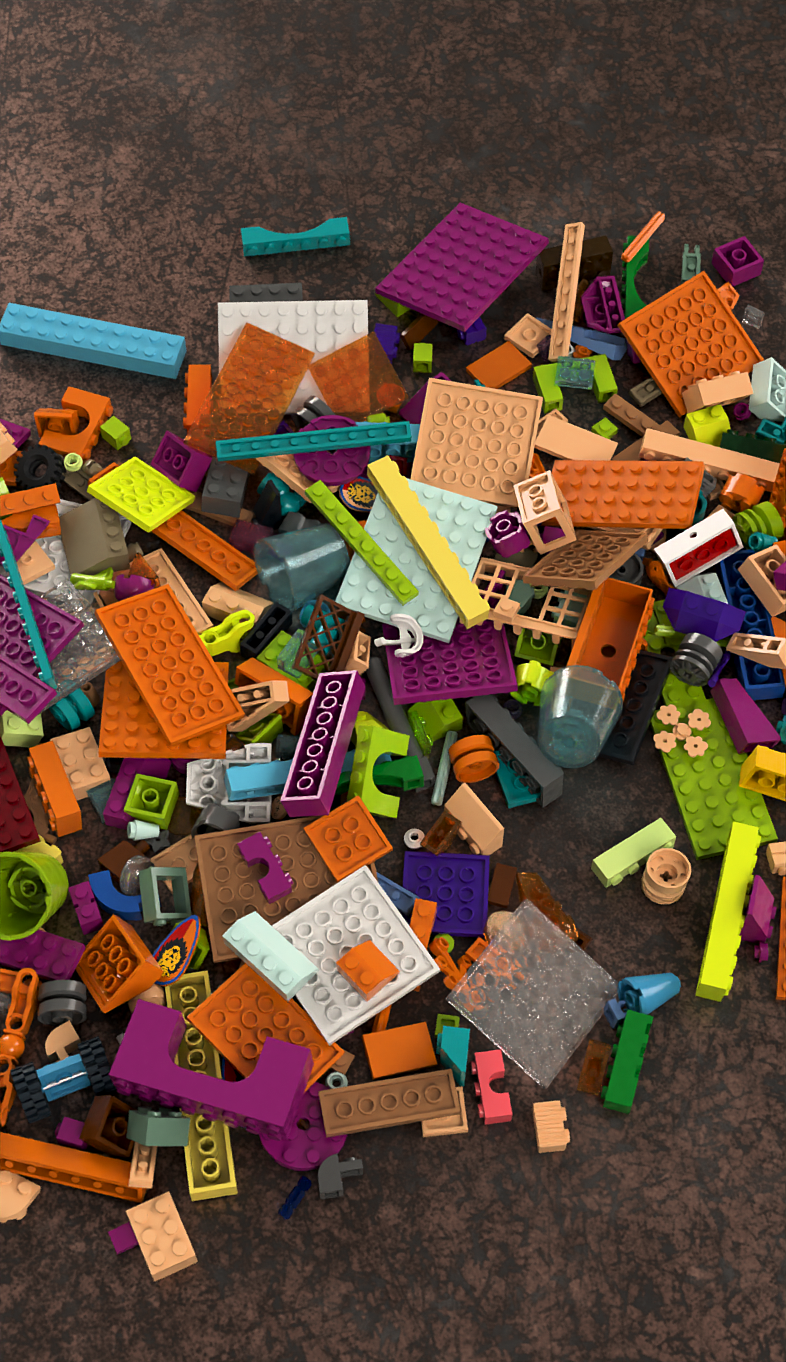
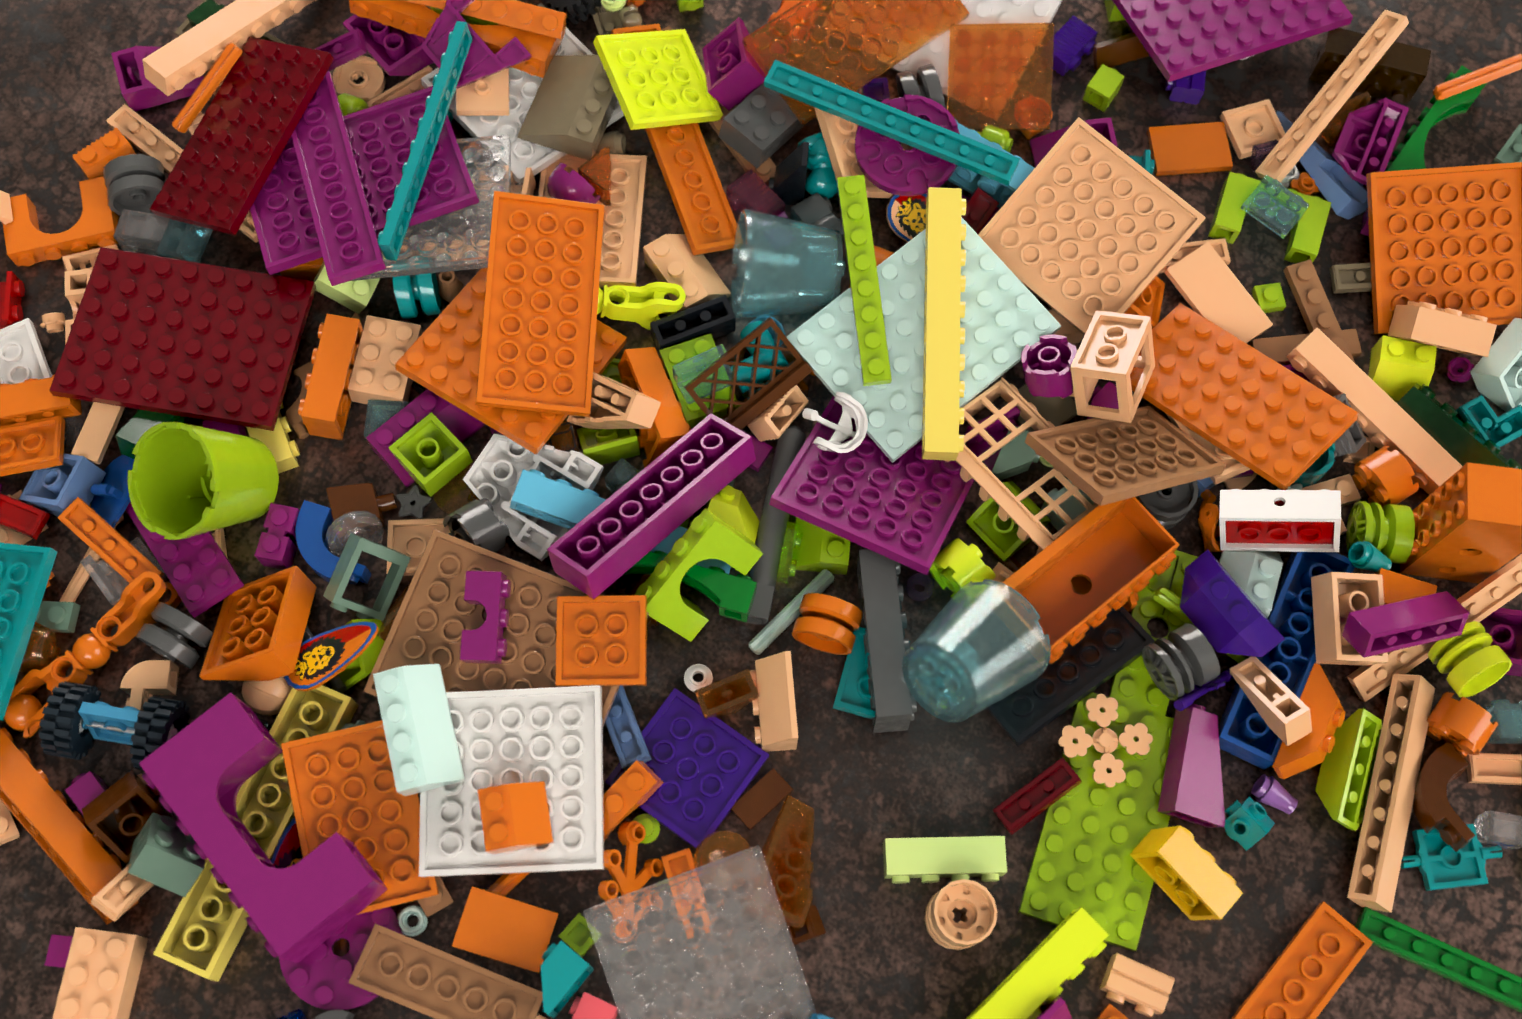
camera: 30 degrees right, 10 degrees up
lime plant [70,567,115,591] -> none
light aqua cone [127,820,159,841] -> none
light nougat plate [493,597,520,623] -> none
none -> dark red tile [992,757,1082,835]

